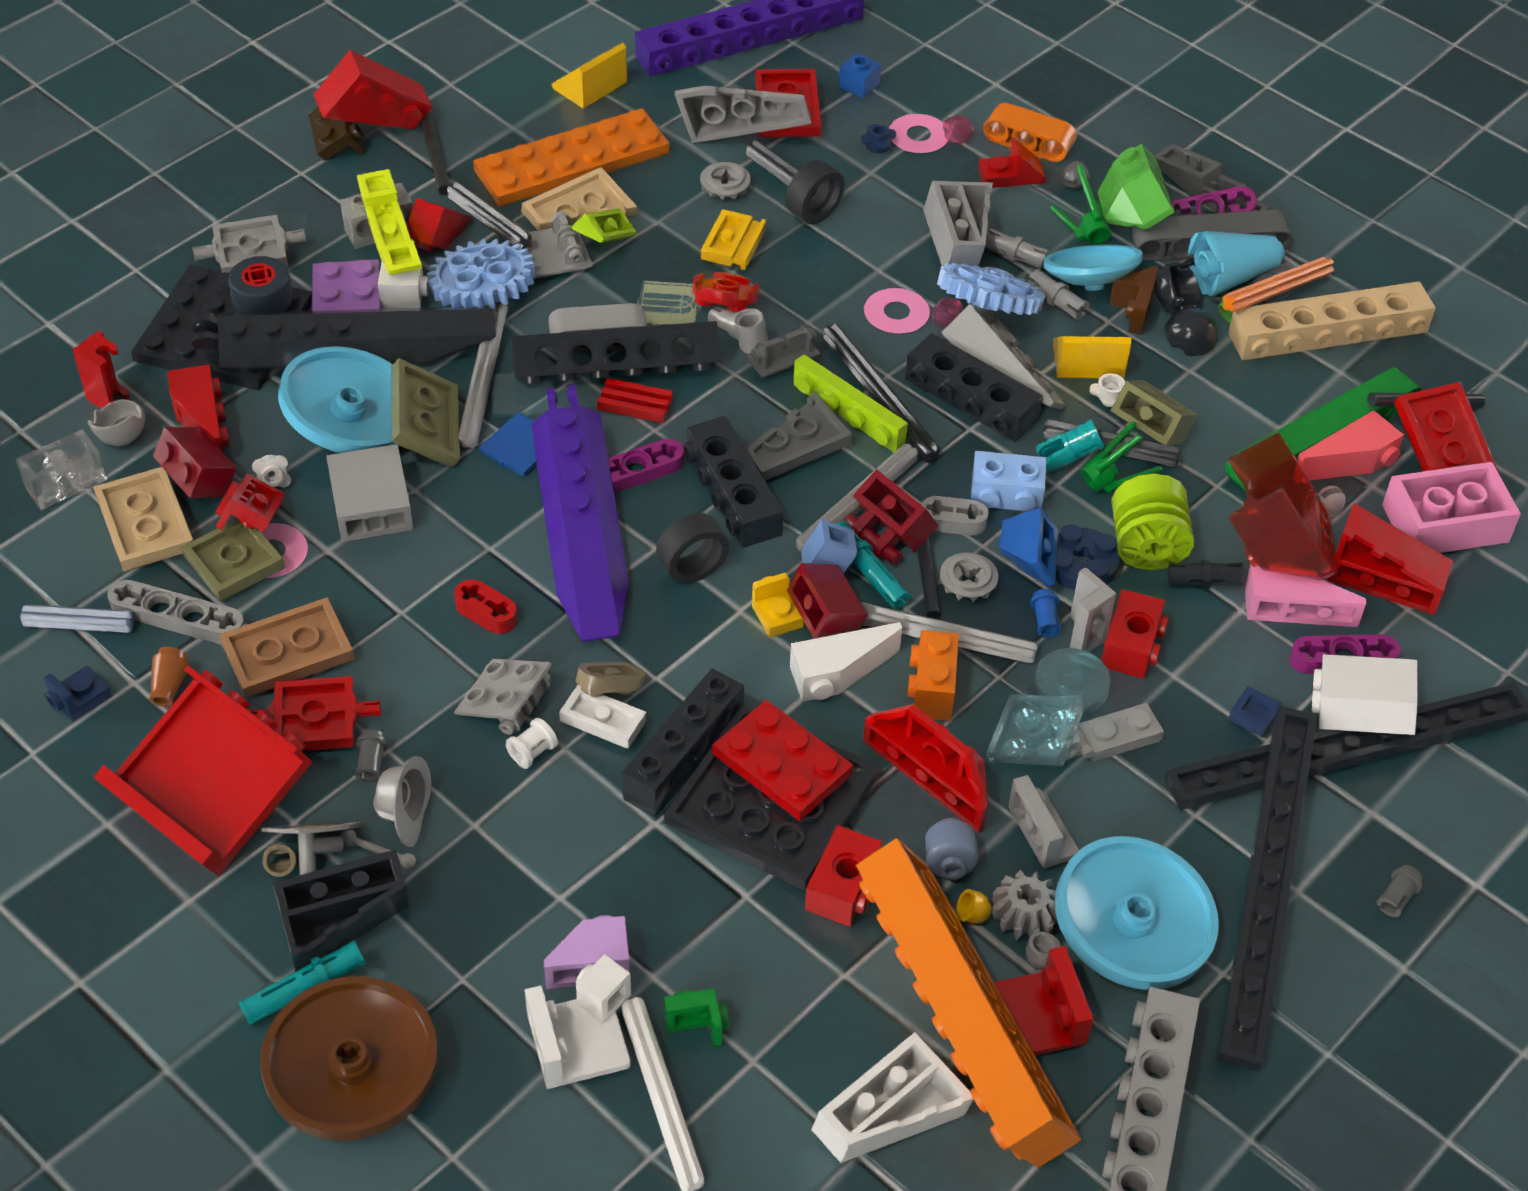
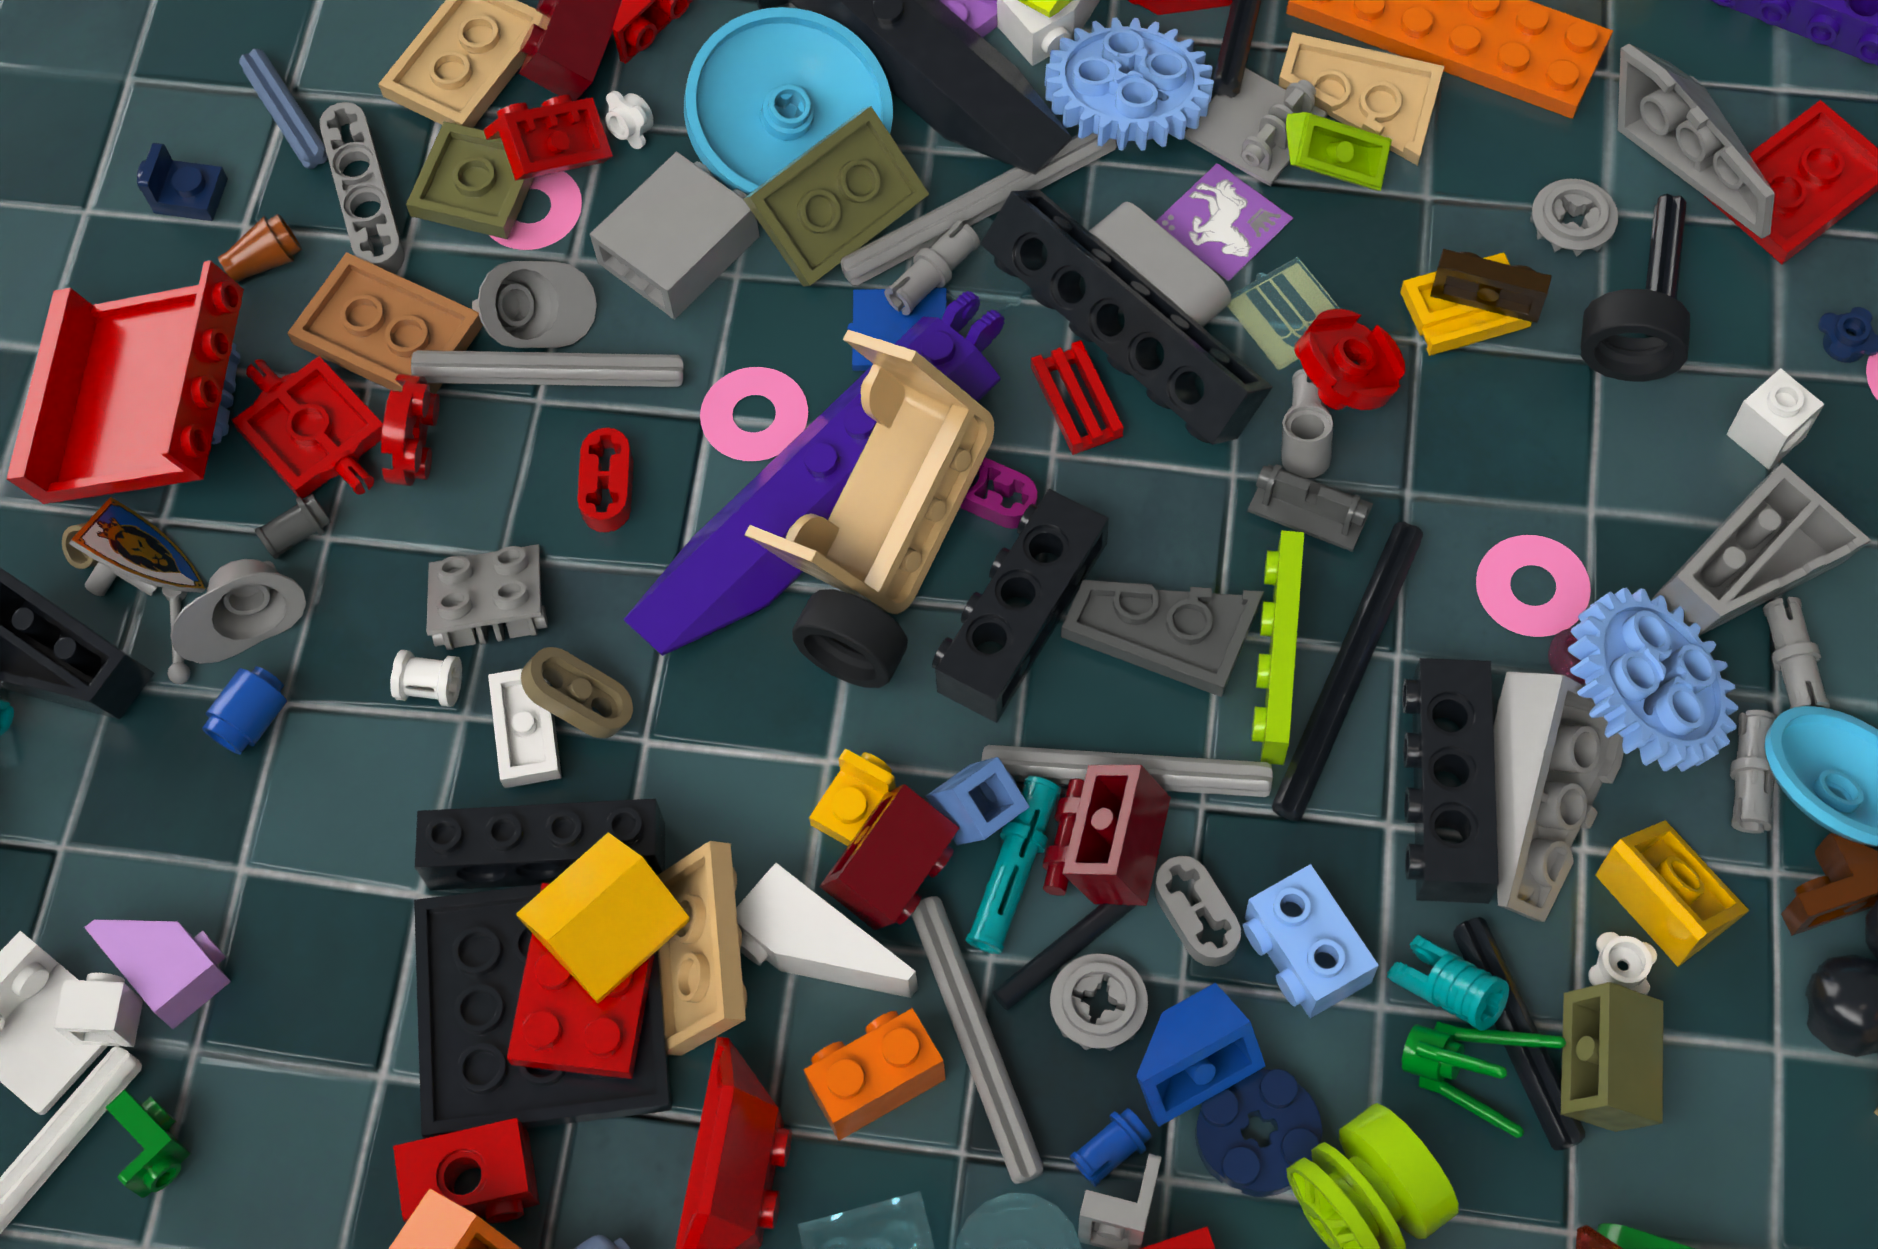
camera: 60 degrees right, 15 degrees up
none -> blue brick [202,666,287,755]
none -> red plate [381,373,440,486]
none -> light grey axle [411,350,683,387]
none -> light grey piece [472,261,597,348]
none -> yellow slope [516,832,690,1004]
none -> tan plate [657,841,747,1056]
none -> bright pink piece [700,367,808,461]
none -> tan windscreen [745,330,994,614]
none -> light grey pin [884,221,980,315]
none -> medium lavender sticker [1155,163,1293,281]
none -> dark brown plate [1430,249,1552,323]
none -> white brick [1726,368,1824,470]

